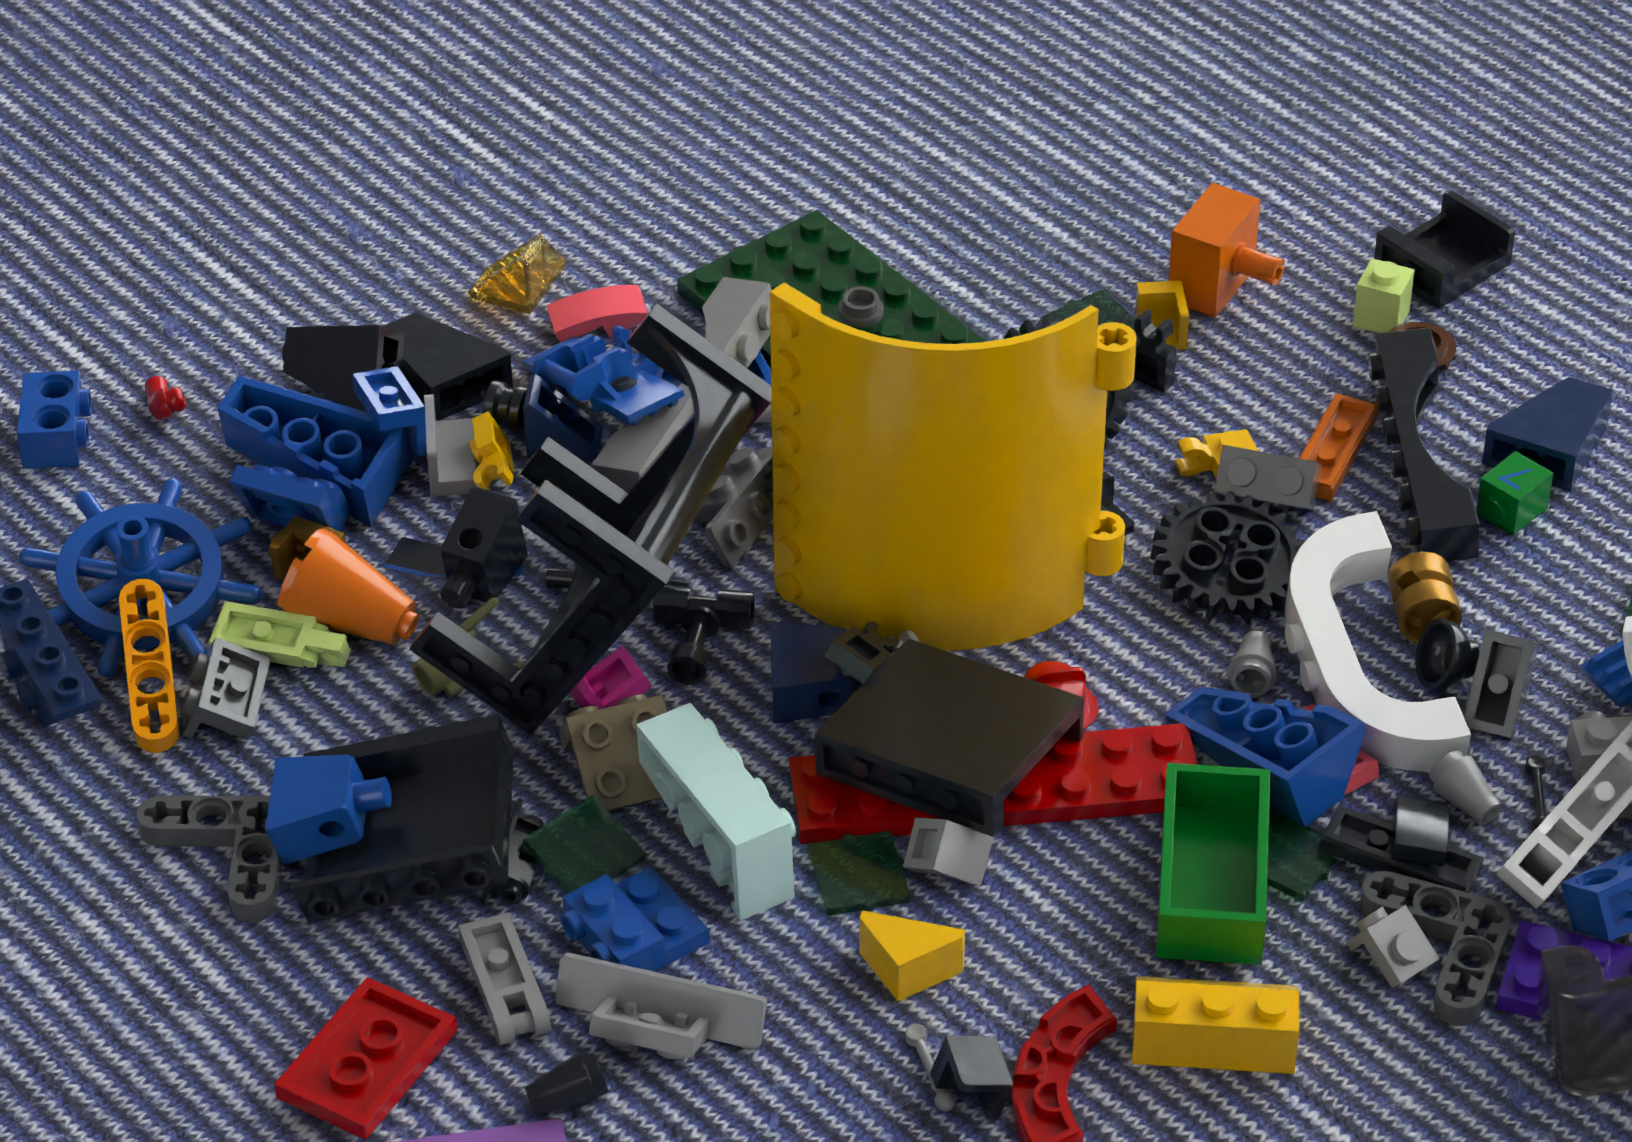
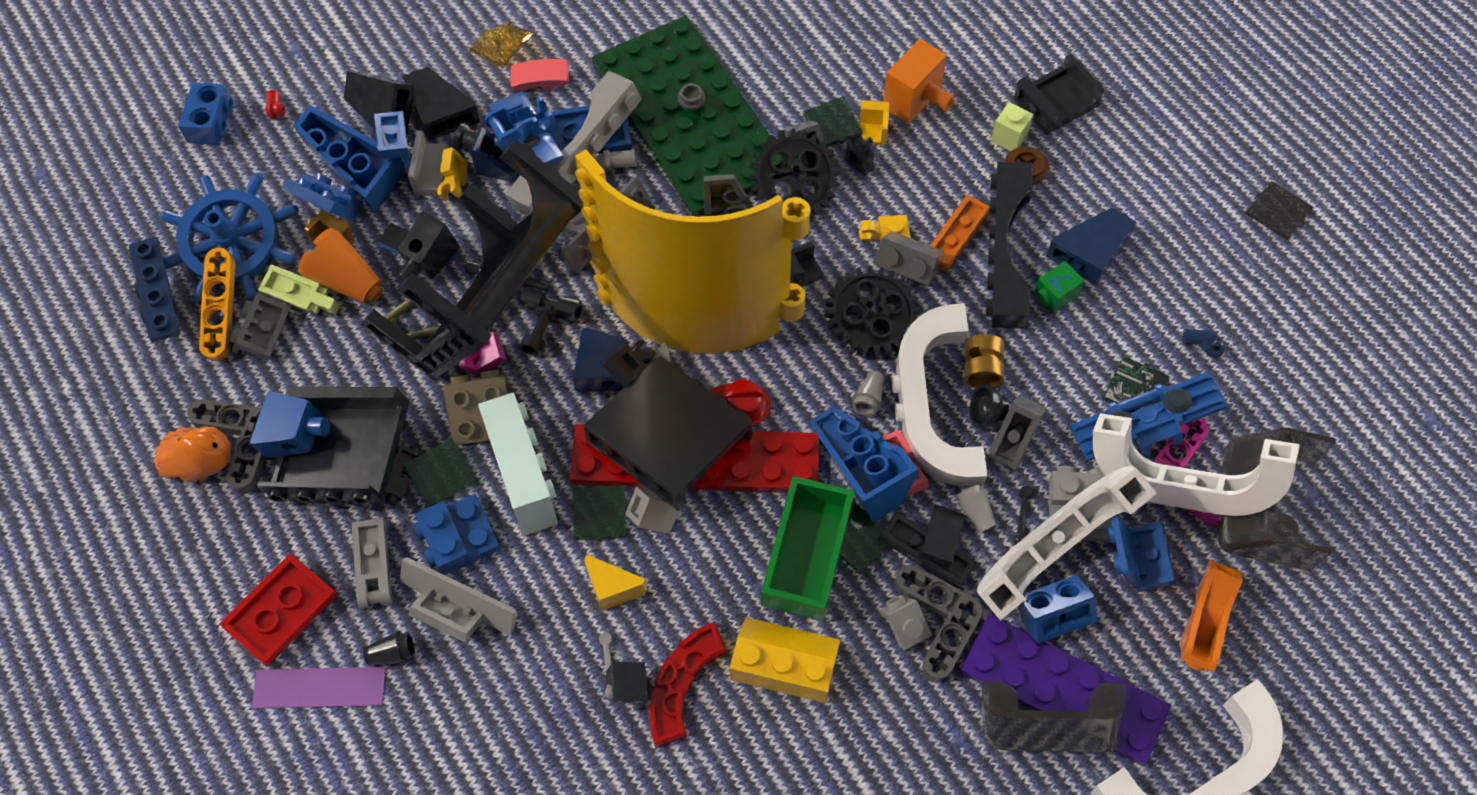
camera: 10 degrees right, 20 degrees up
none -> orange piece [154,426,231,483]

